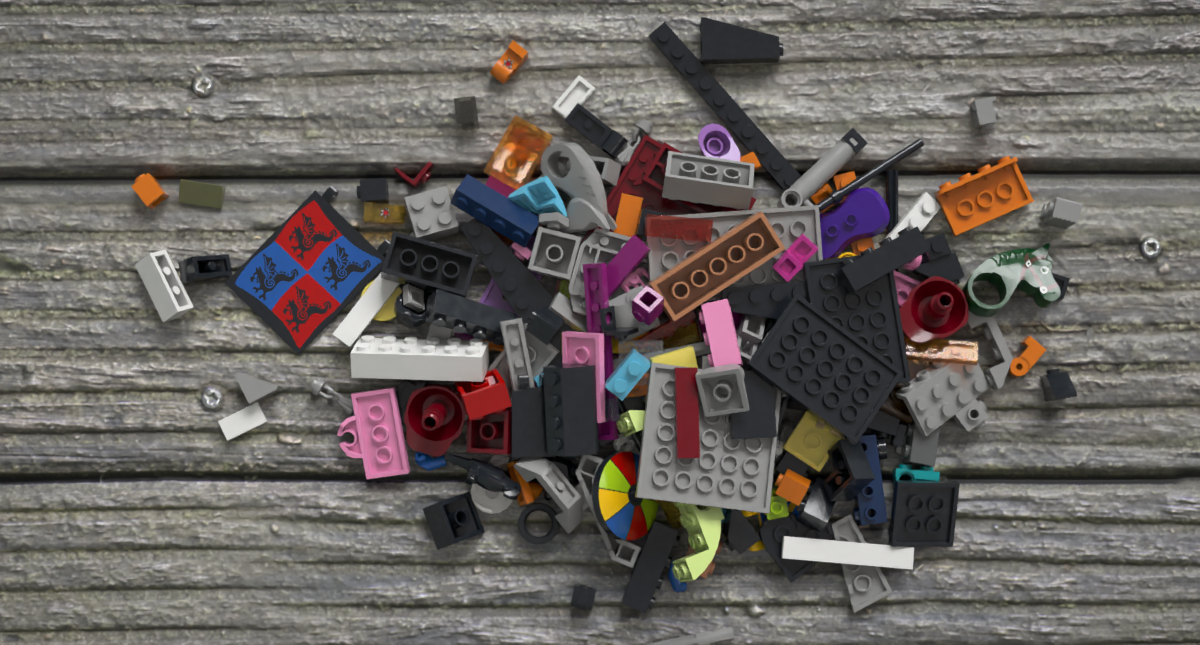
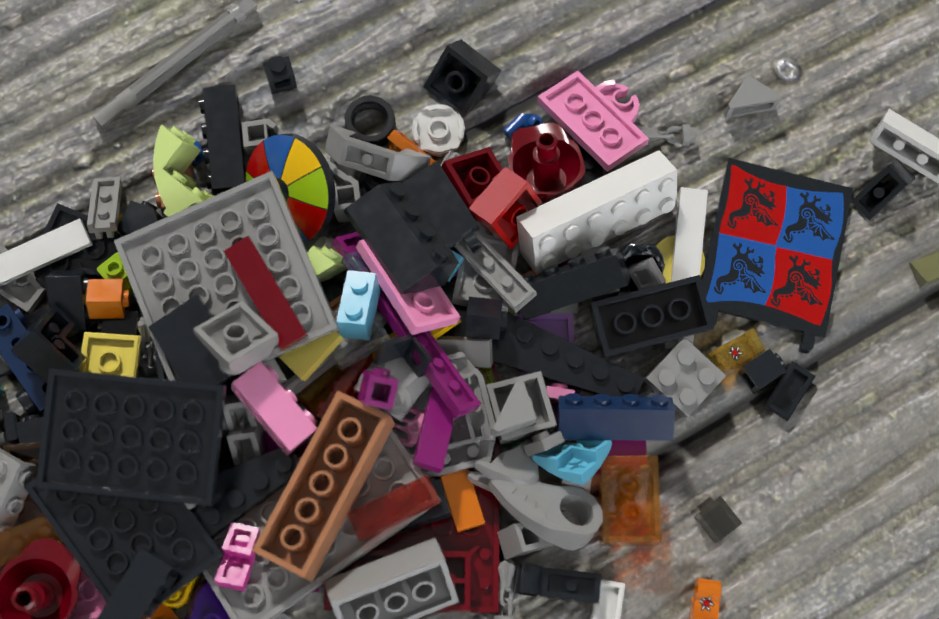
camera: 145 degrees right, 10 degrees down
white tile [218,402,268,441] -> none
dark red bracket [394,161,434,189] -> none
black animal [446,453,521,500] -> none
none -> light grey hinge [87,177,122,239]
none -> light grey slope [490,378,537,437]
none -> black tile [764,361,816,422]

